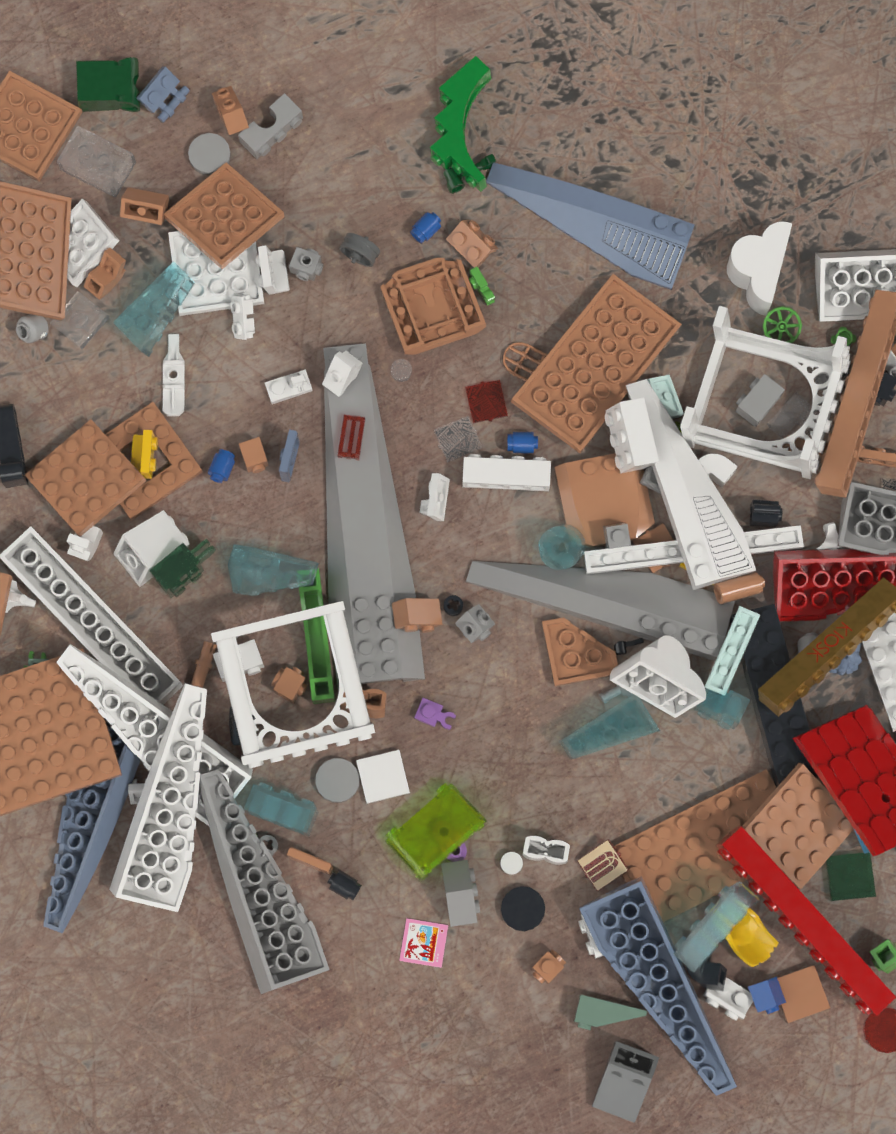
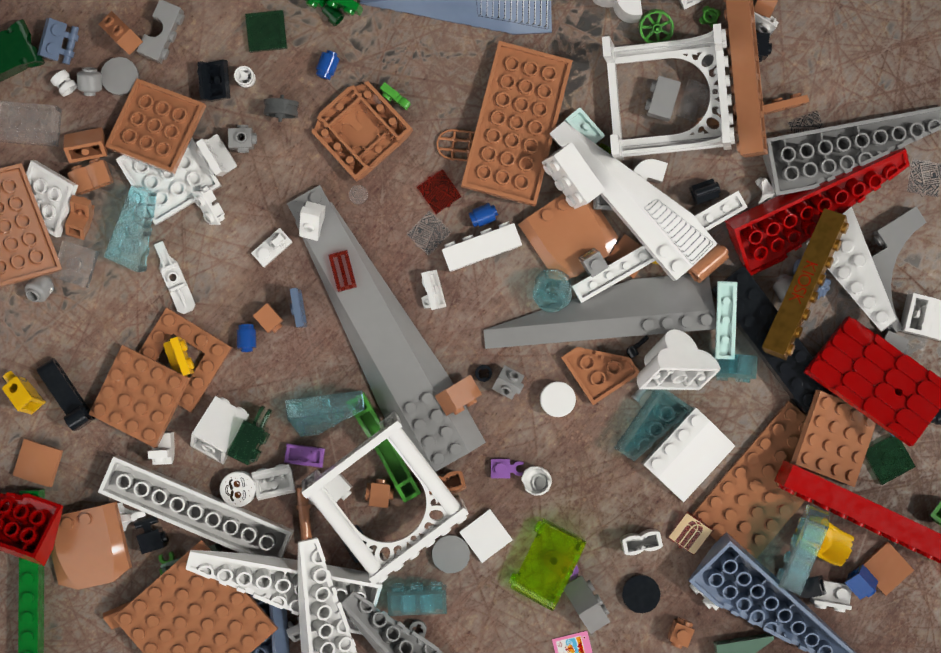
camera: 25 degrees left, 10 degrees up
nougat tile [287,847,333,875] -> none
black brick [327,870,362,900] -> none
nougat bracket [446,219,498,268] -> none
white tile [500,852,523,875] -> none
none -> white wheel [50,70,77,97]
none -> nougat brick [67,158,114,196]
none -> light grey head [77,67,102,96]
none -> black brick [134,516,169,554]
none -> black bracket [197,60,231,102]
none -> white head [220,471,256,507]
none -> white wheel [234,66,256,88]
none -> clear green tile [245,10,288,53]
none -> white bracket [251,464,296,501]
none -> medium lavender plate [284,443,325,468]
none -> white hair [521,466,552,496]
none -> white head [540,381,576,417]
none -> white slope [641,407,735,502]

